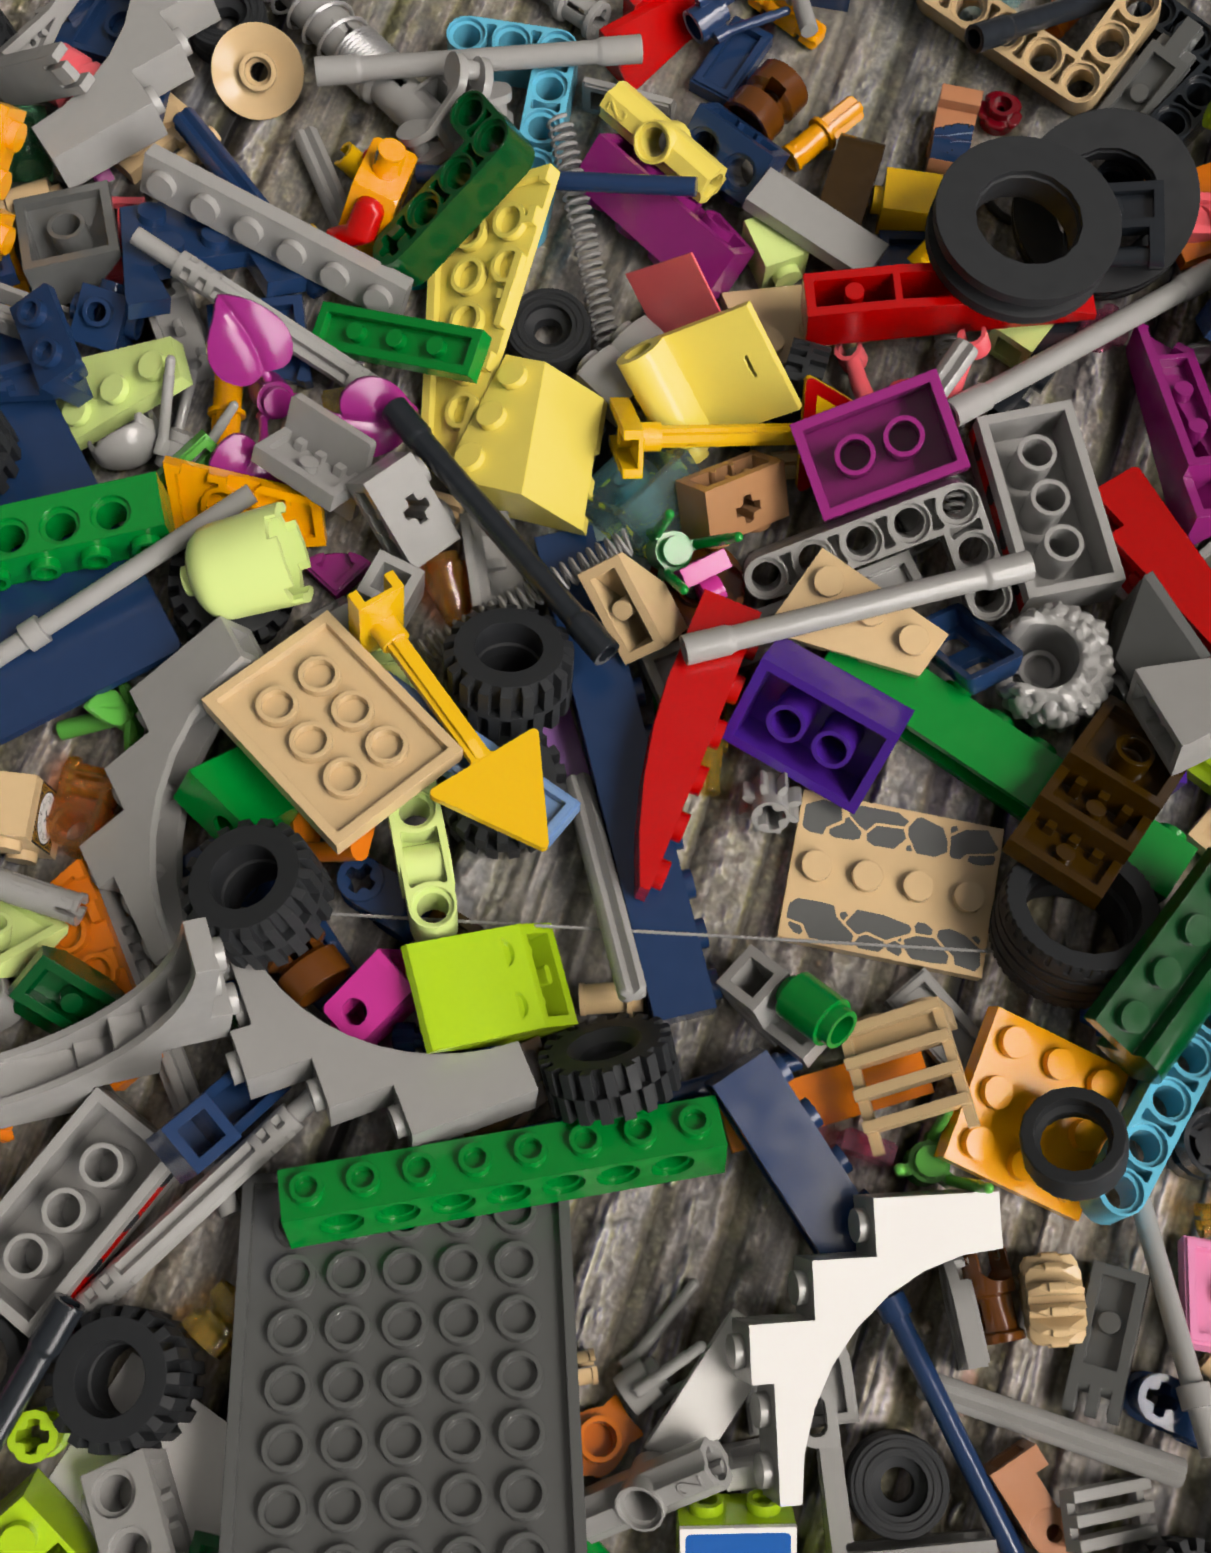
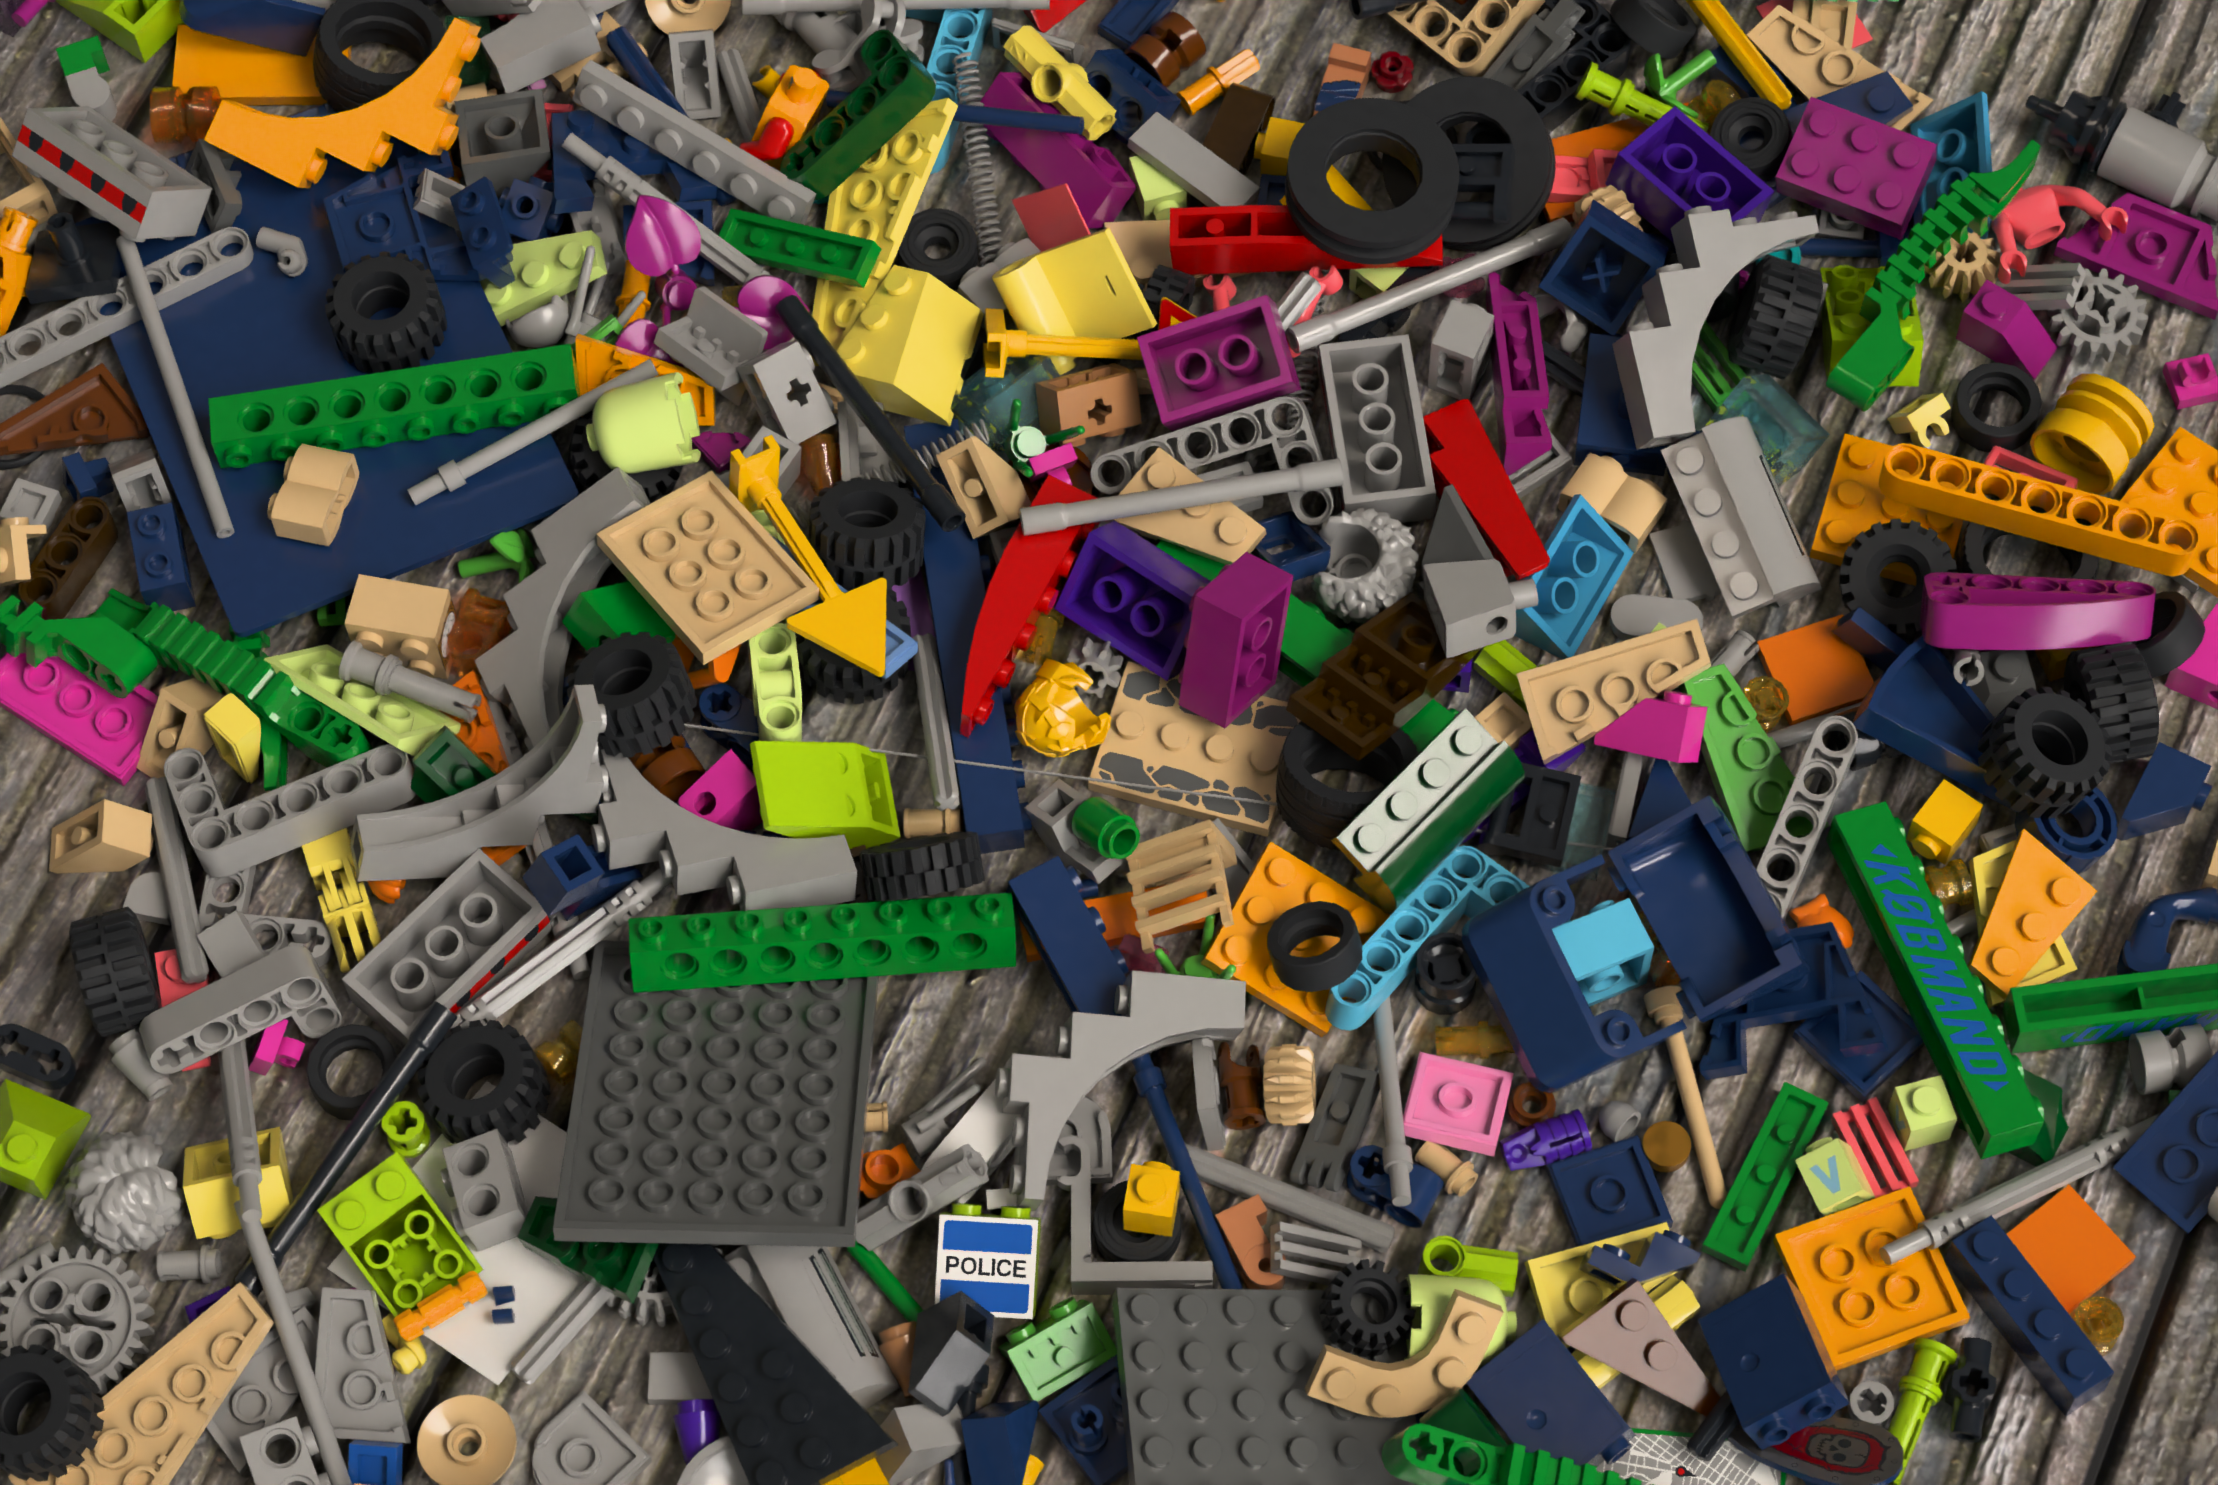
camera: 10 degrees right, 10 degrees down
none -> light grey slope [669,29,721,119]
none -> yellow helmet [1014,658,1111,758]
none -> yellow brick [1123,1161,1180,1237]
none -> magenta brick [1178,552,1293,729]
none -> light grey brick [1428,299,1494,401]

